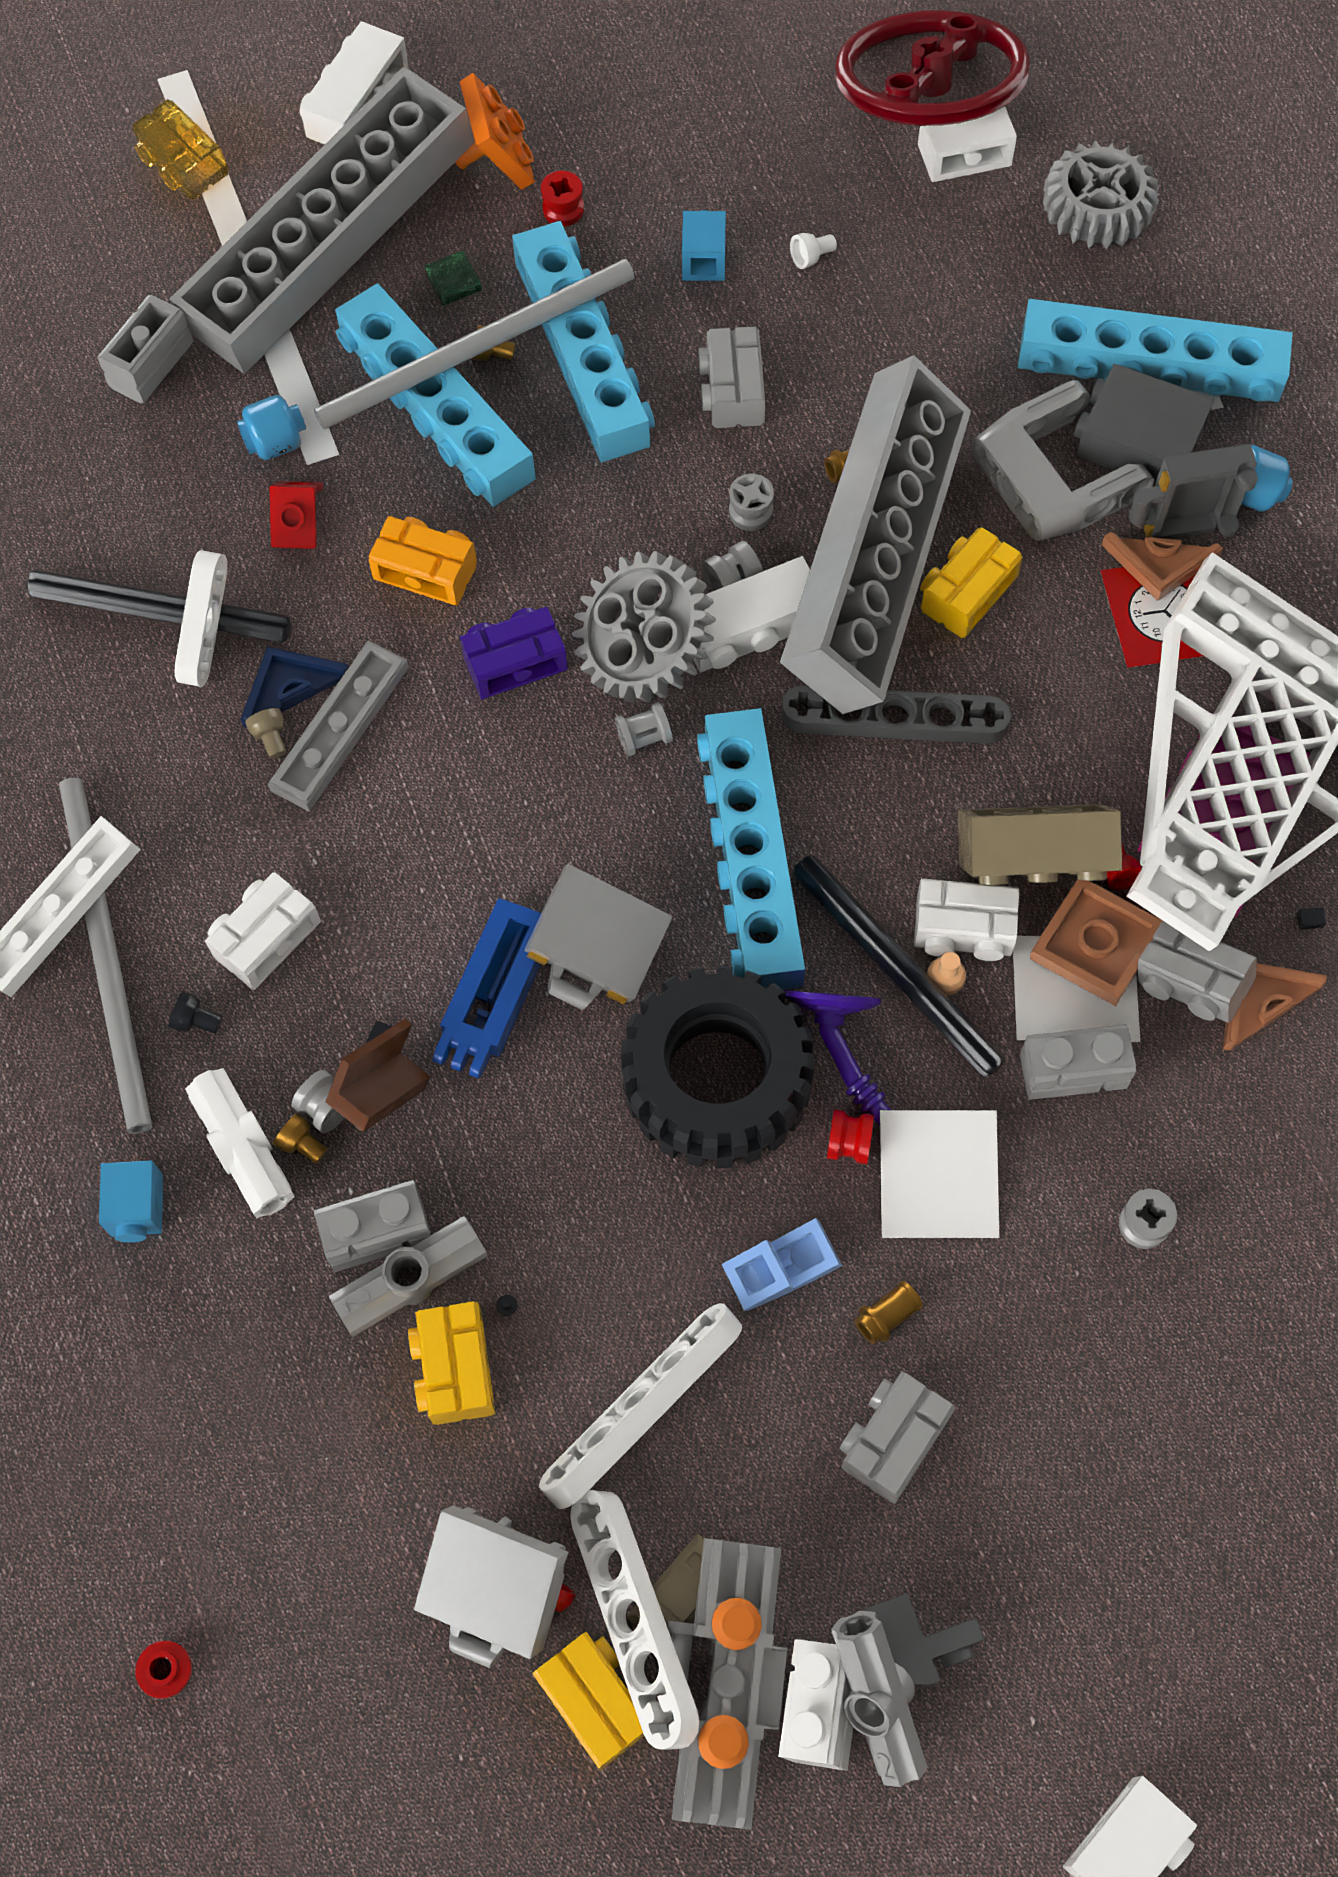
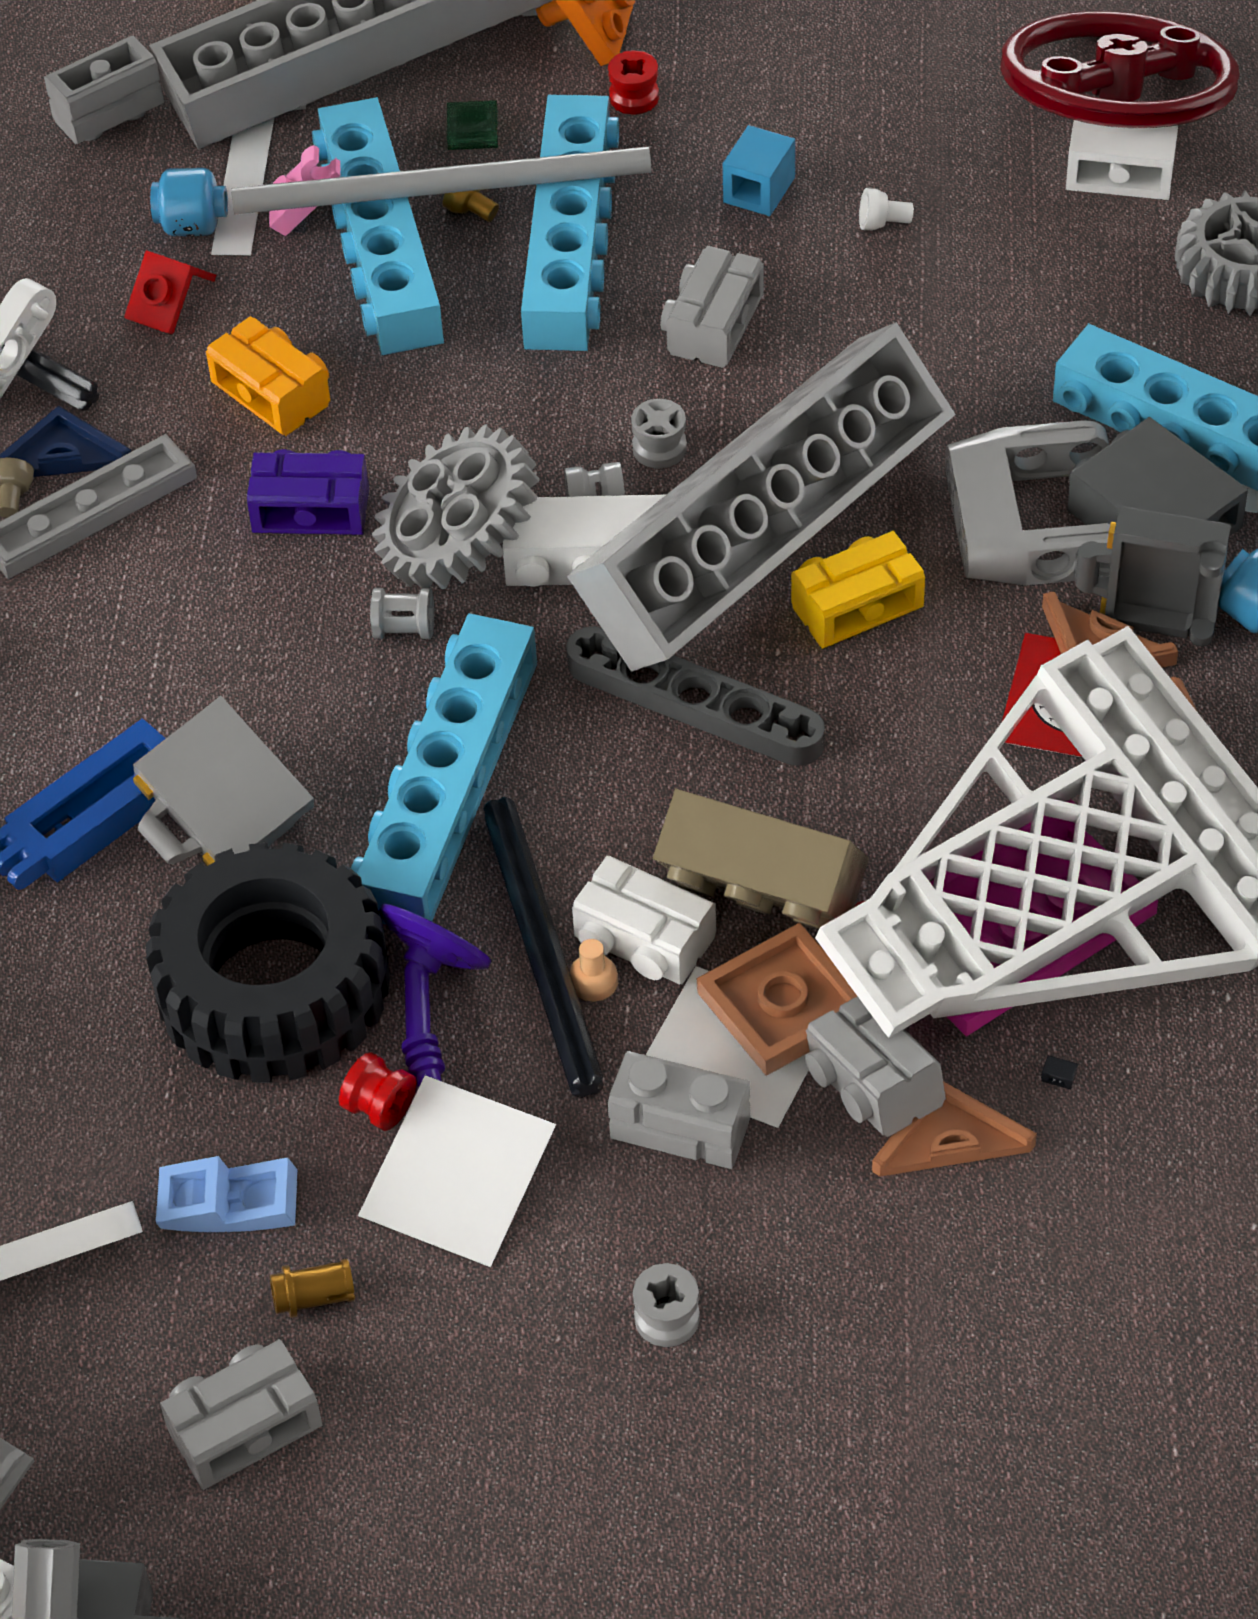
camera: 25 degrees right, 15 degrees down
none -> bright pink plate [269,145,340,236]

